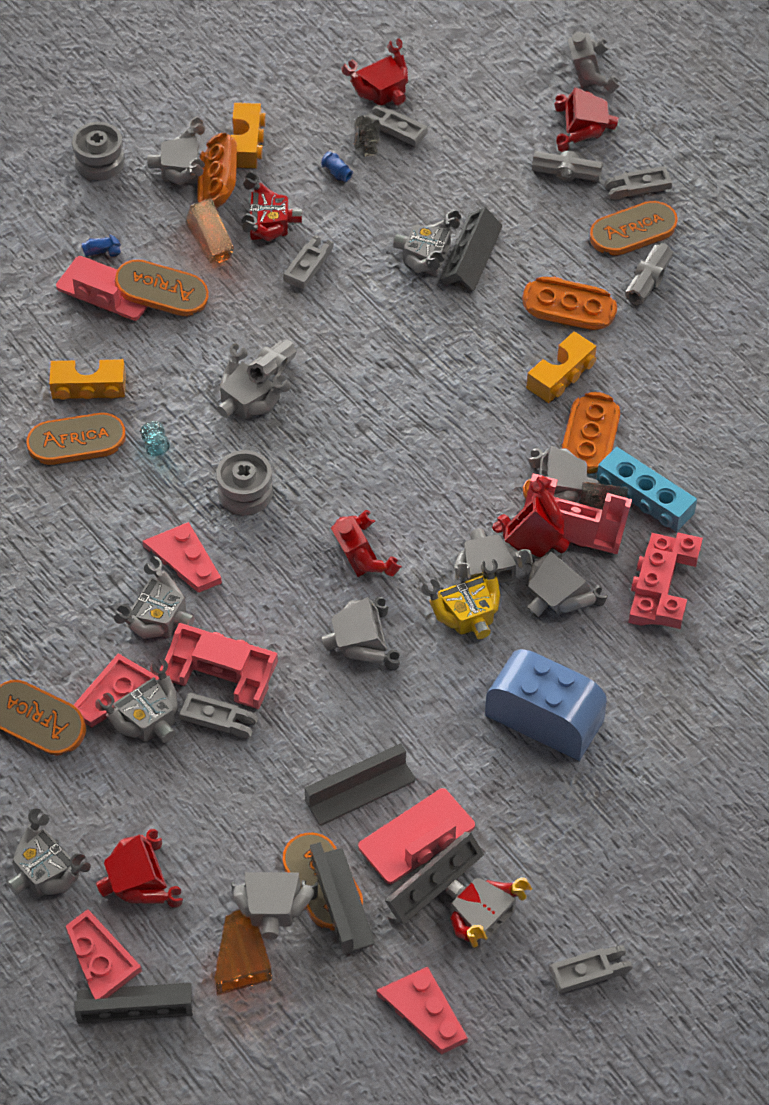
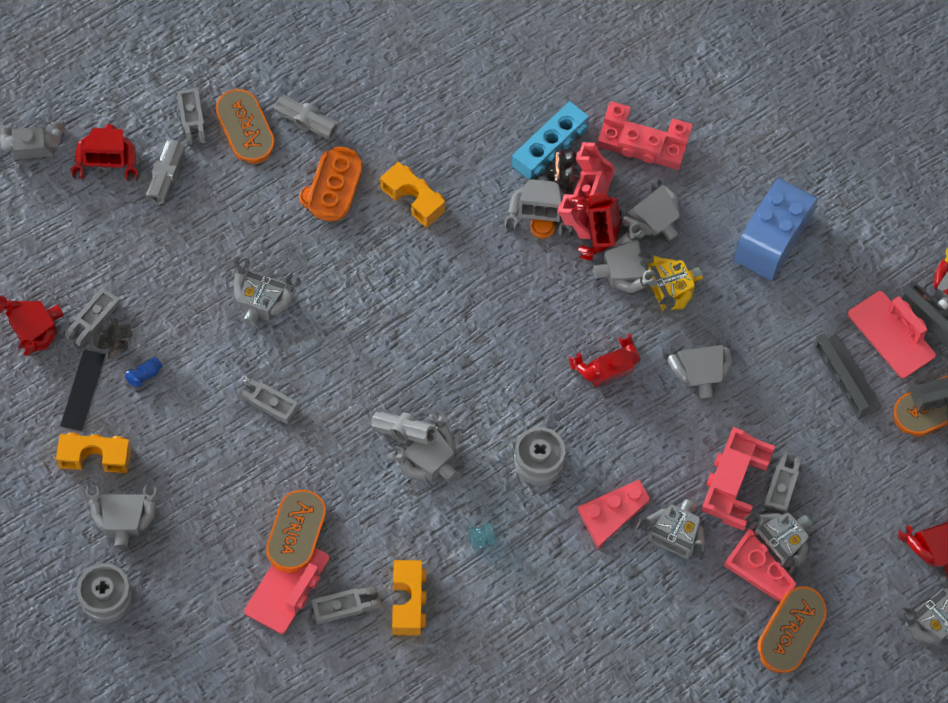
camera: 90 degrees left, 10 degrees up
dark tan tile [26,413,126,465] -> none
blue arm [81,234,121,257] -> none
clear orange slope [185,198,234,263] -> none
orange tile [197,133,237,210] -> none
torso [241,171,302,241] -> none
dark grey panel [440,207,502,292] -> none
orange tile [562,392,620,474] -> none
none -> black sticker [60,350,105,431]
none -> light grey hinge [311,586,381,624]

